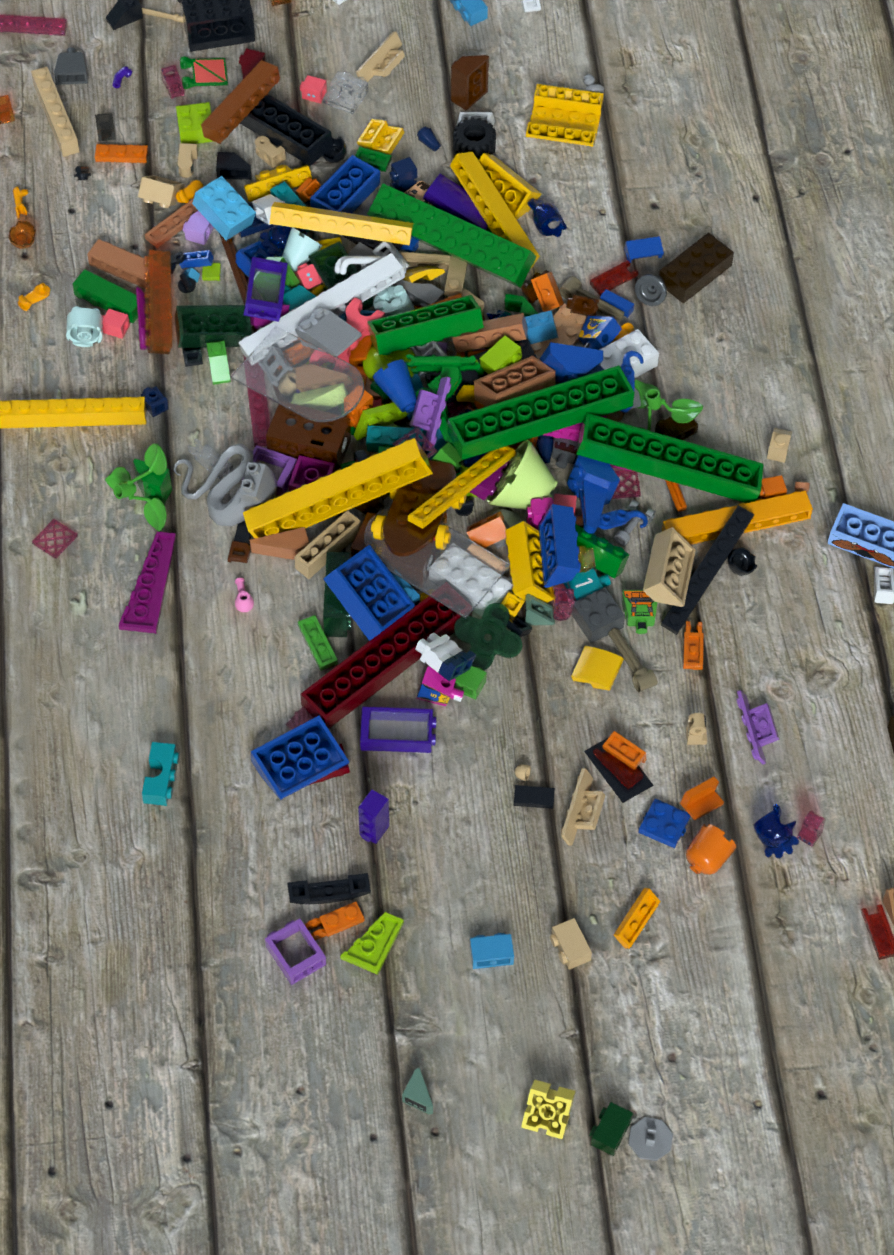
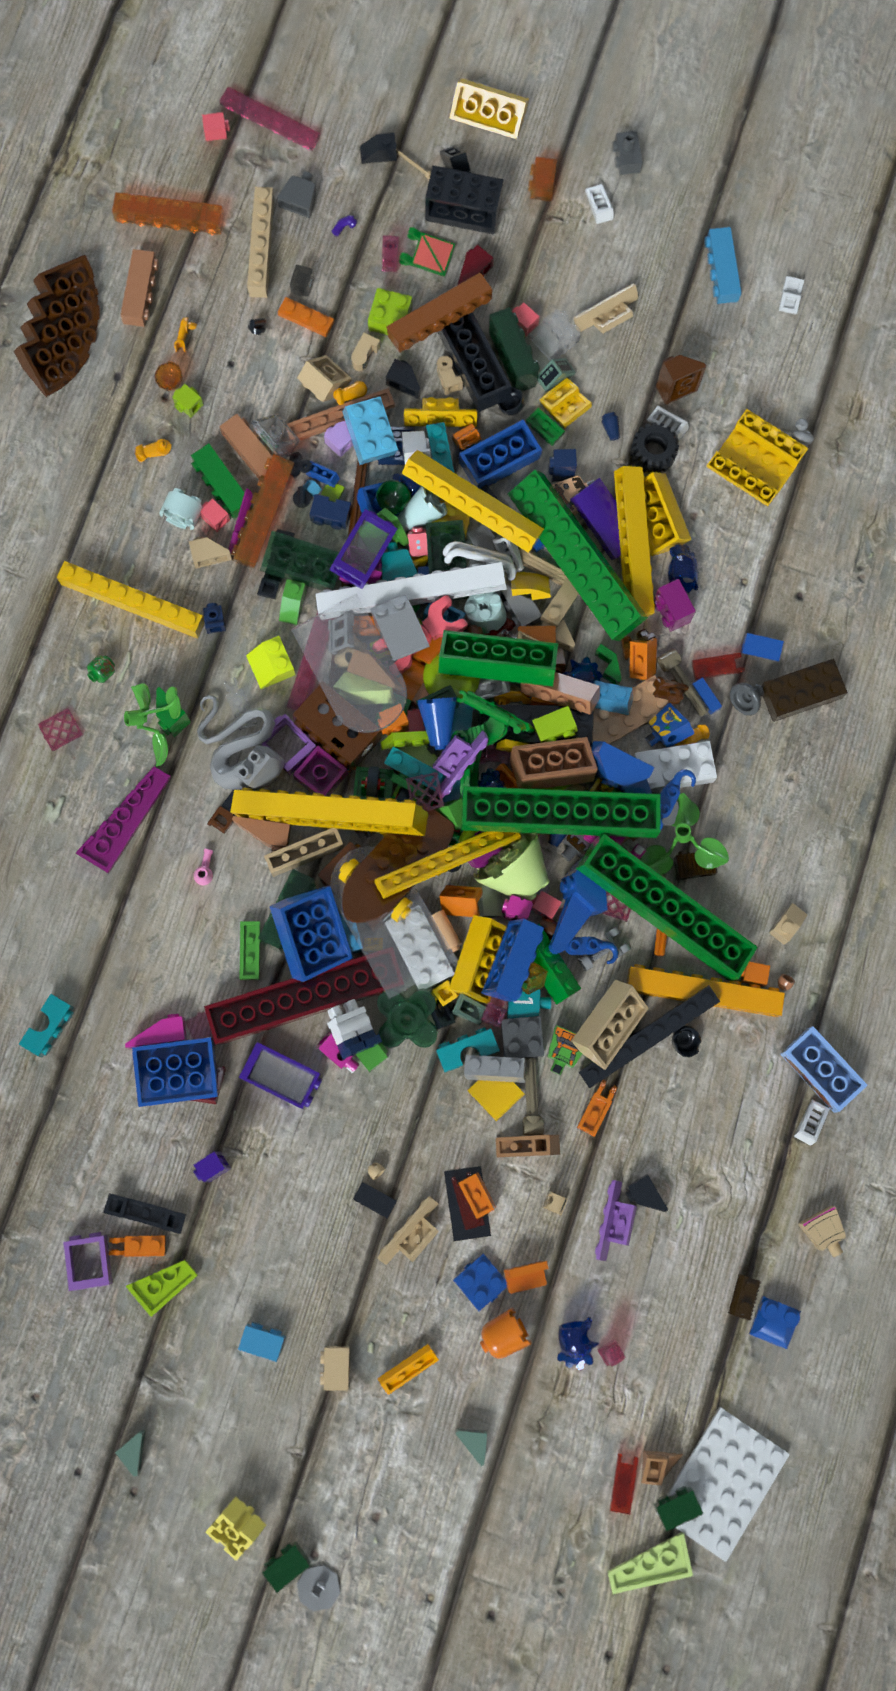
camera: 20 degrees right, 20 degrees up
none -> green head [87,655,115,683]
none -> dark pink slope [125,1014,187,1049]
none -> lime brick [173,384,203,418]
none -> tan slope [188,537,232,568]
none -> neon yellow slope [246,636,295,689]
none -> clear slope [251,414,300,459]
none -> dark blue brick [309,494,351,530]
none -> dark green helmet [376,480,411,514]
none -> teal arch [436,1027,500,1073]
none -> sand green slope [455,1428,487,1467]
none -> light grey brick [464,1055,527,1083]
none -> clear green brick [488,307,540,392]
none -> medium nougat slope [496,1135,560,1158]
none -> sand green slope [536,358,576,392]
none -> black slope [625,1175,668,1212]
none -> magenta brick [654,579,696,632]

